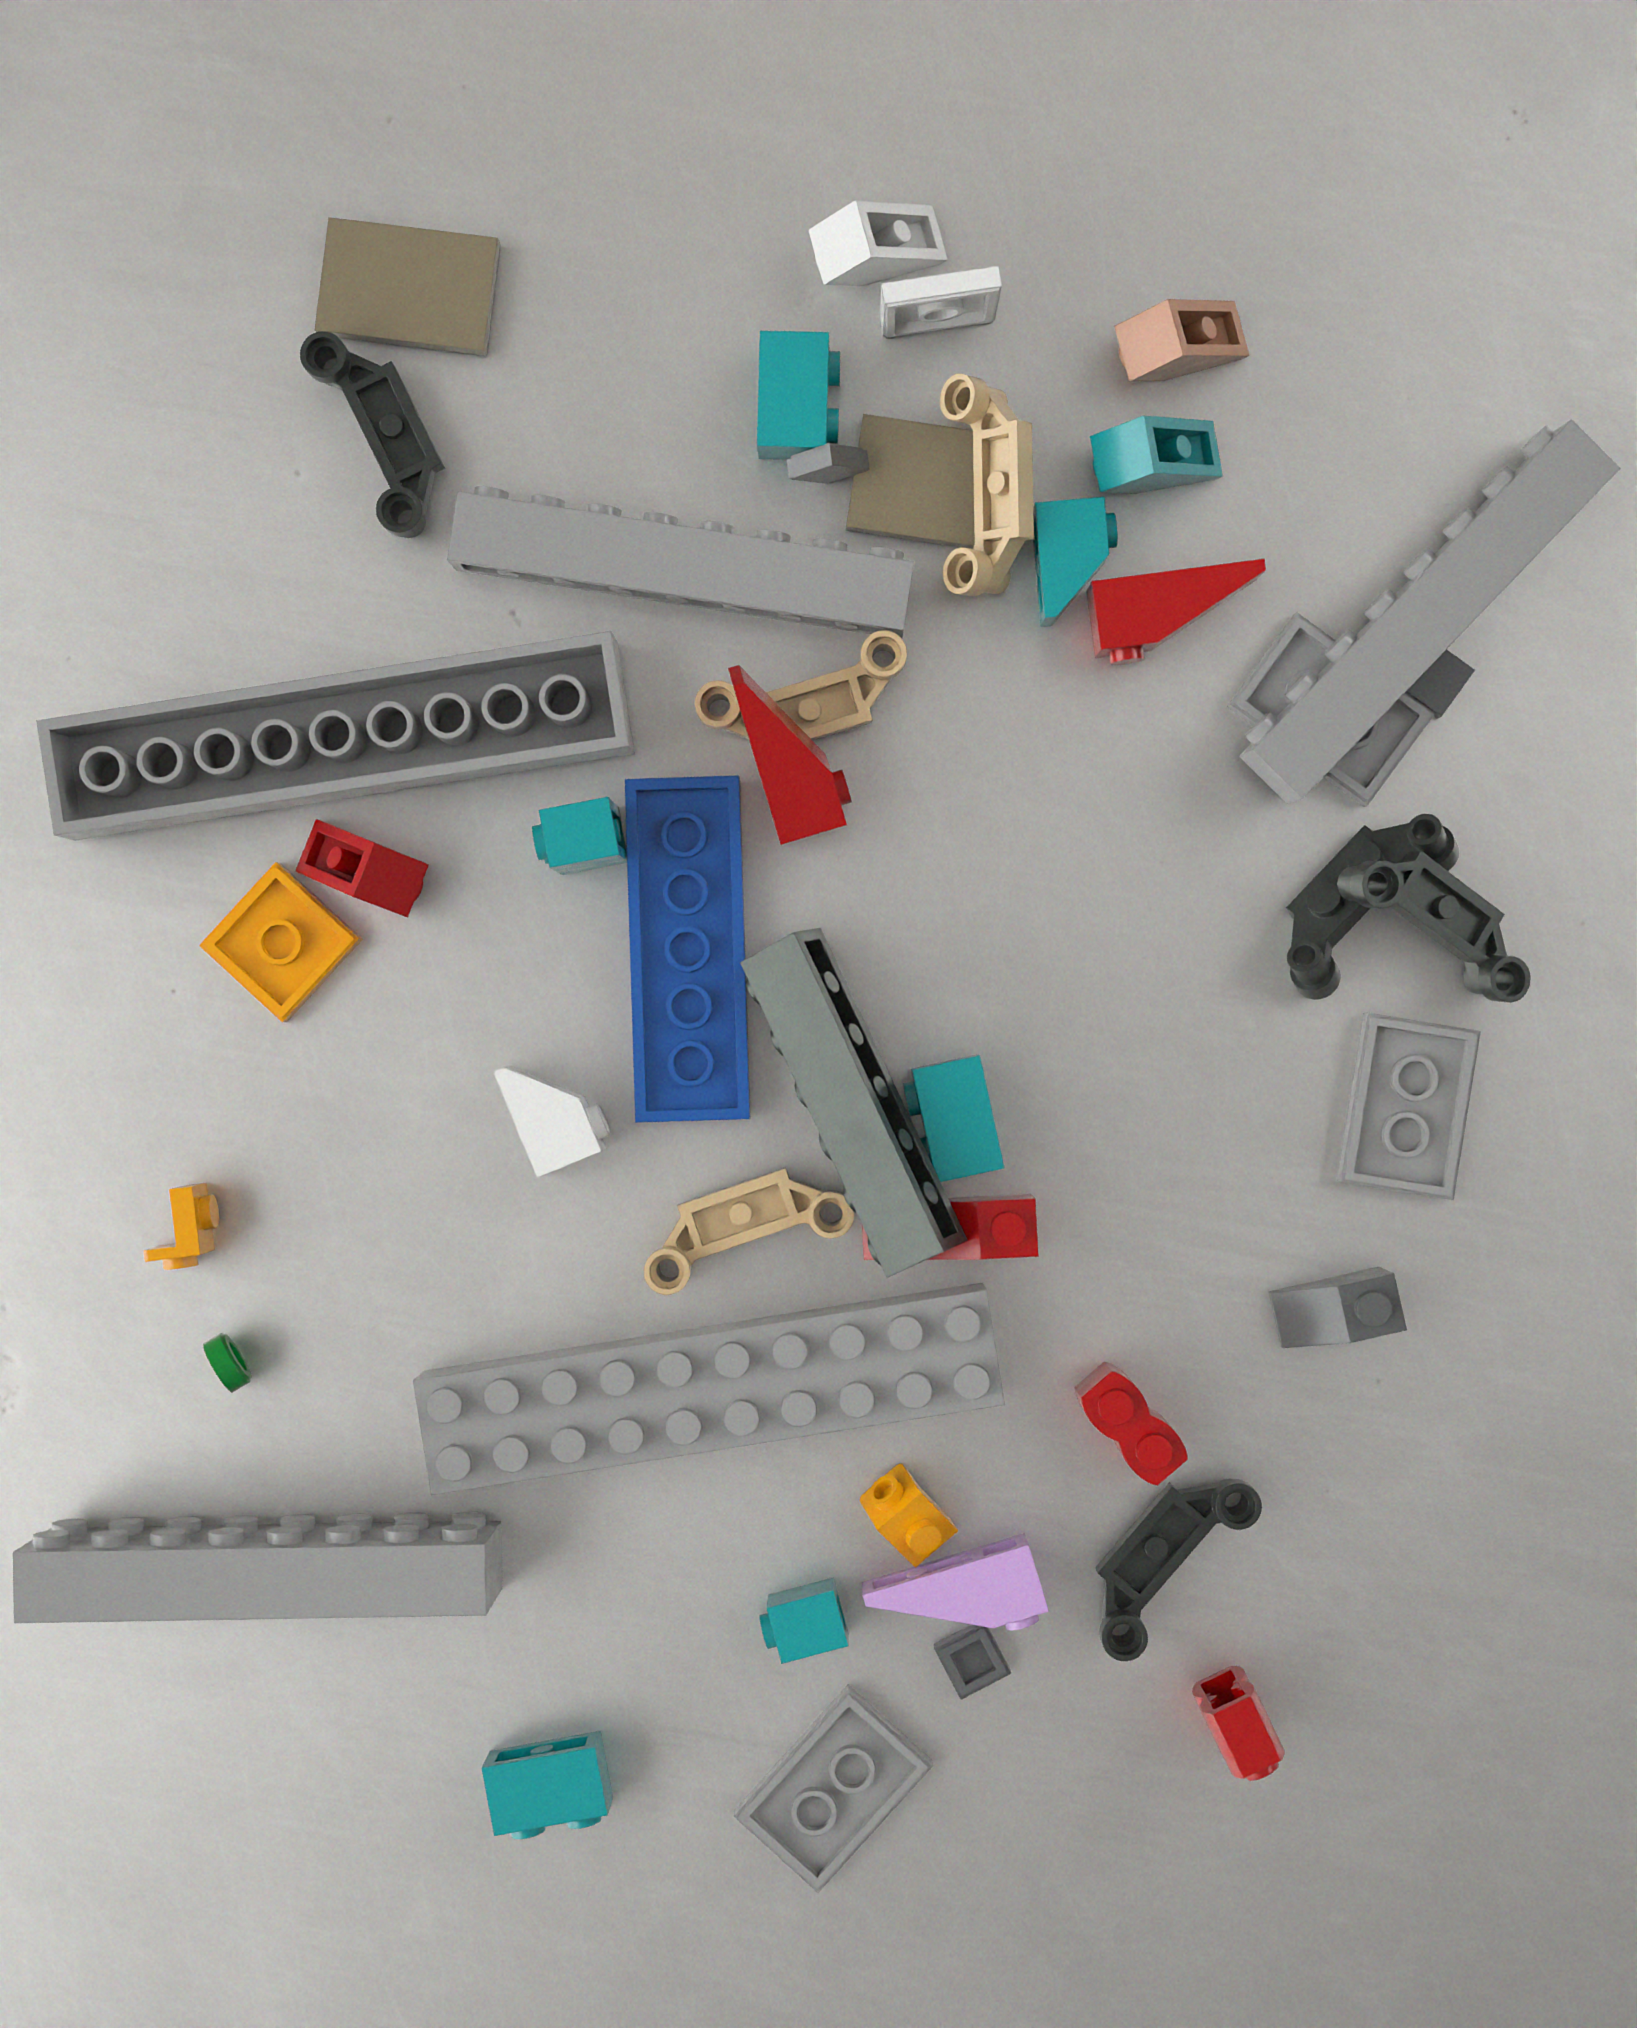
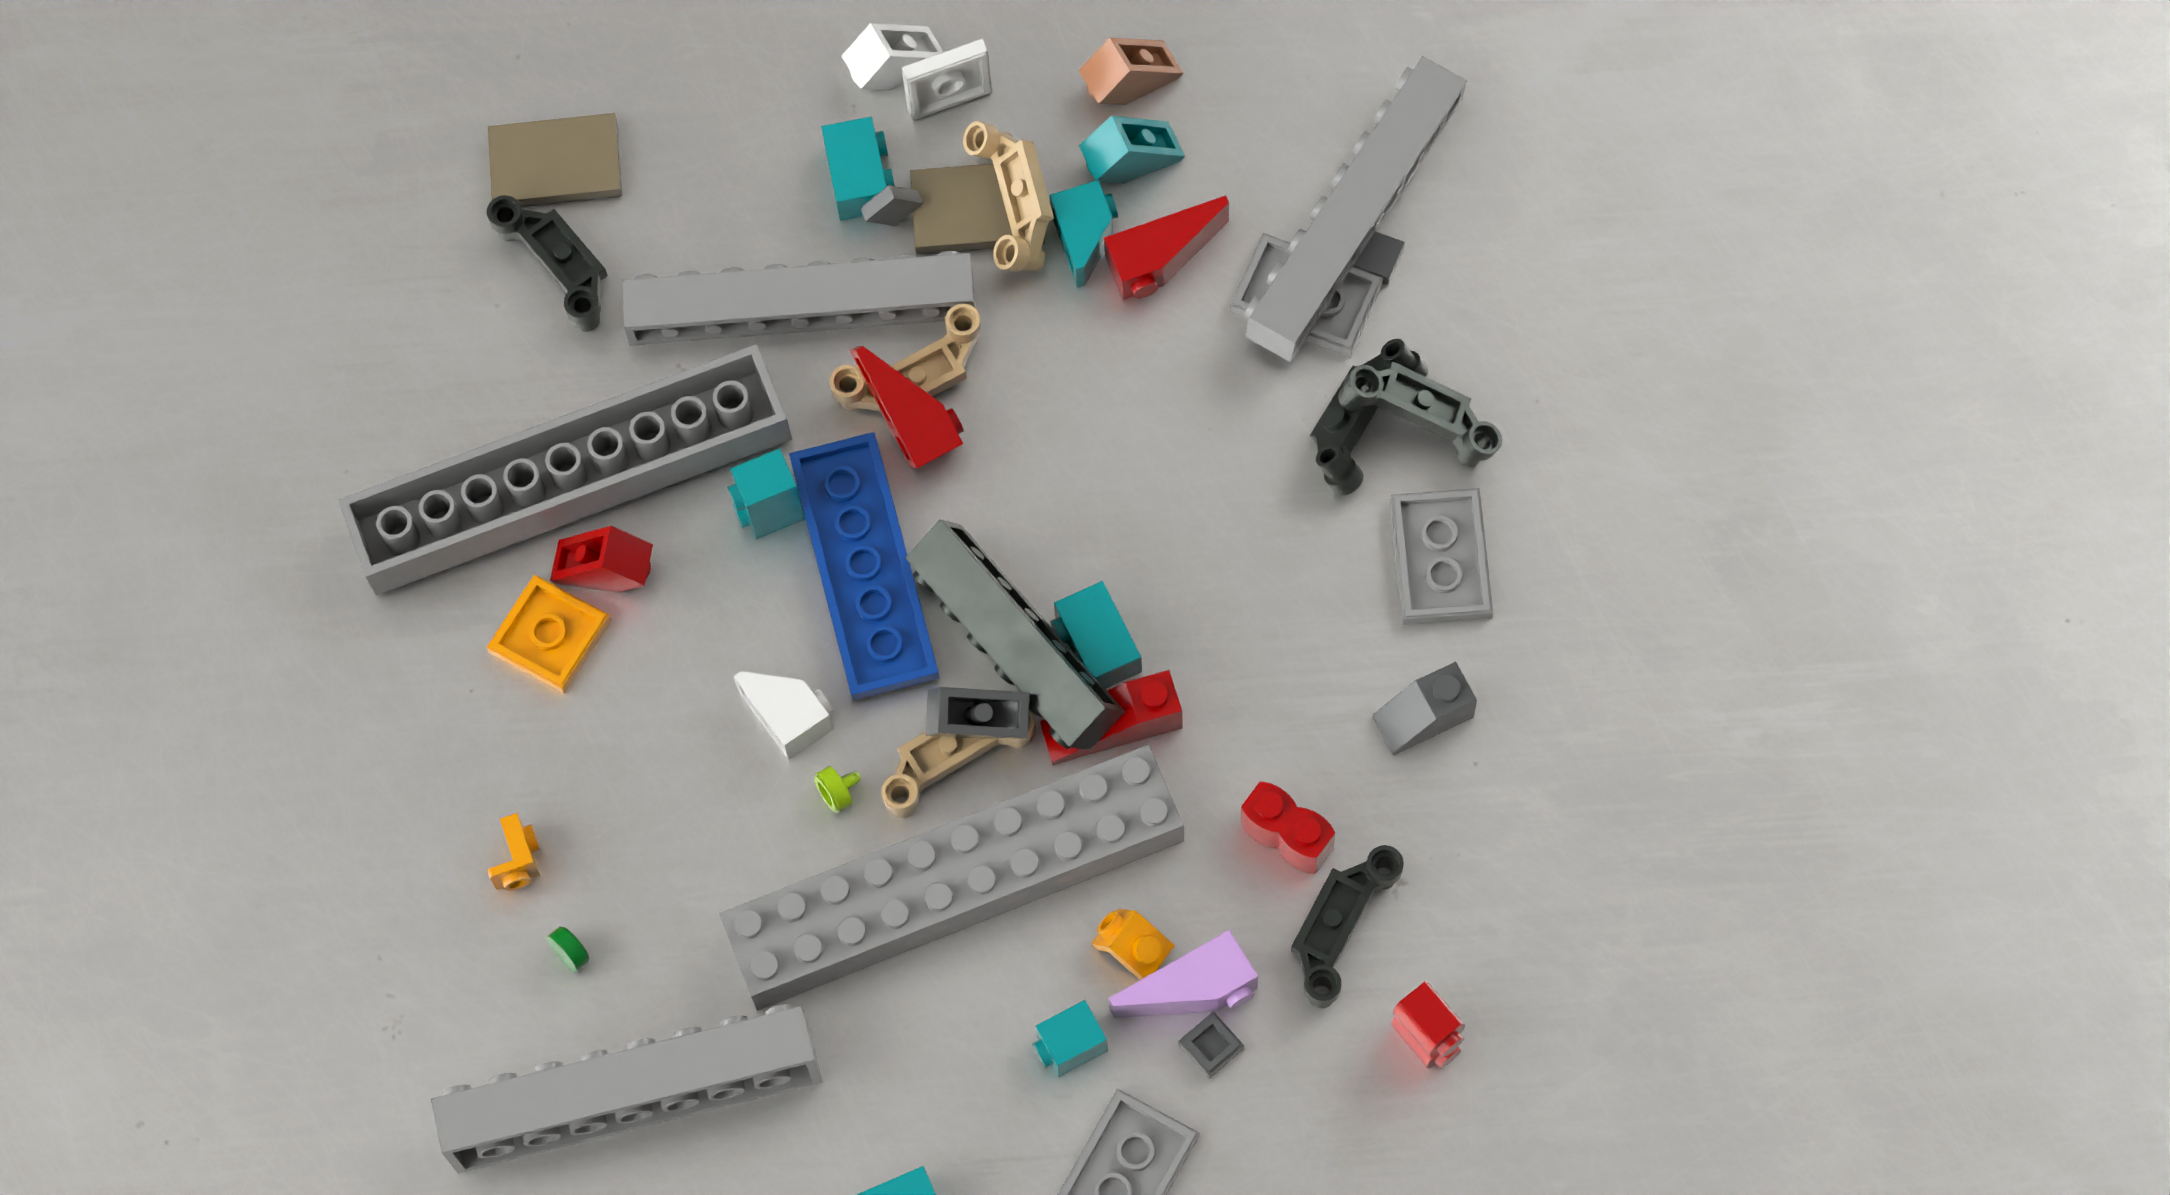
camera: 10 degrees left, 20 degrees down
none -> lime tile [814,766,861,813]
none -> dark grey slope [926,687,1029,739]

